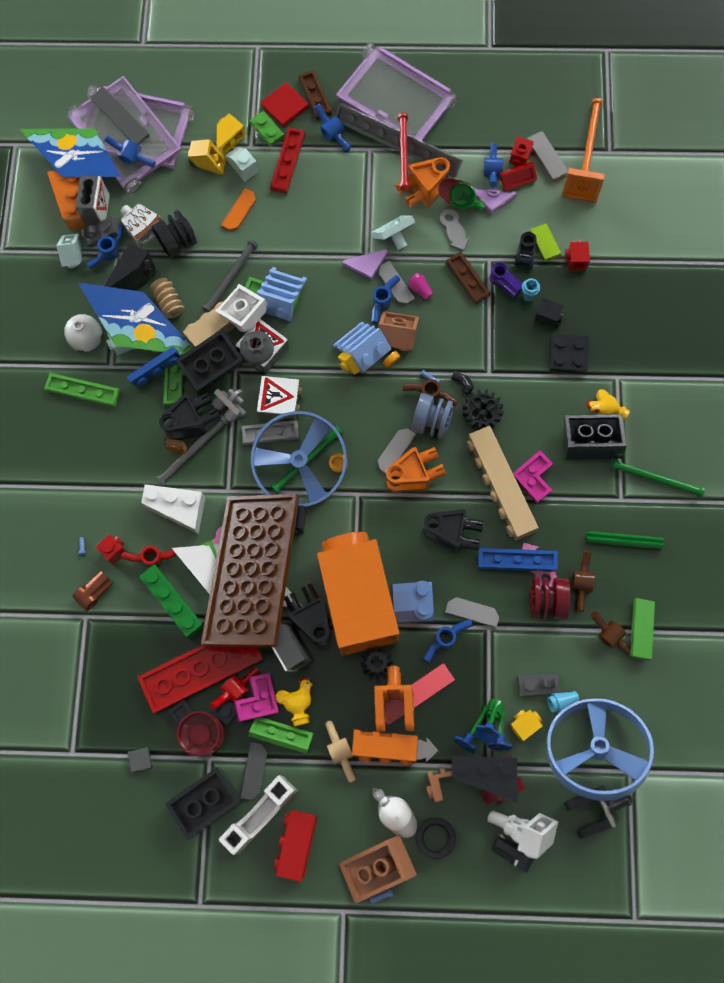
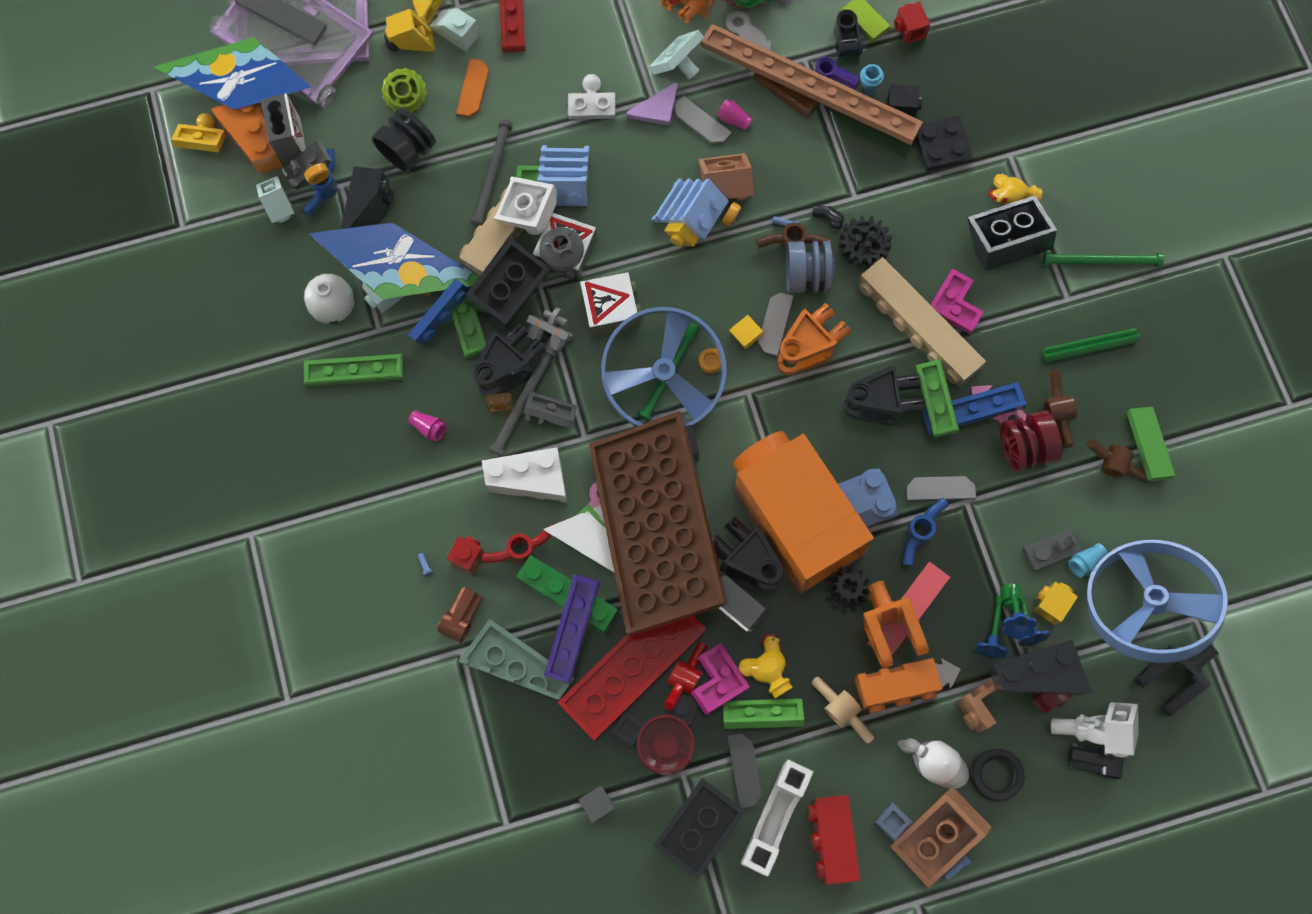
camera: 20 degrees left, 0 degrees up
blue piece [103,135,156,168] -> none
torso [120,204,162,248] -> none
tan piece [150,277,185,319] -> none
light grey tile [241,420,299,446] -> none
blue piece [371,275,401,324] -> none
none -> yellow plate [171,113,226,153]
none -> light orange tile [304,163,330,185]
none -> lime piece [381,67,427,113]
none -> dark pink cone [408,410,447,442]
none -> sand green wing [458,619,575,701]
none -> dark grey plate [523,392,577,428]
none -> dark purple tile [544,574,601,684]
none -> white plate [568,74,616,119]
none -> nougat plate [701,24,923,145]
none -> yellow tile [729,315,764,350]
none -> sand blue tile [873,802,912,842]
none -> bright green tile [916,359,959,438]

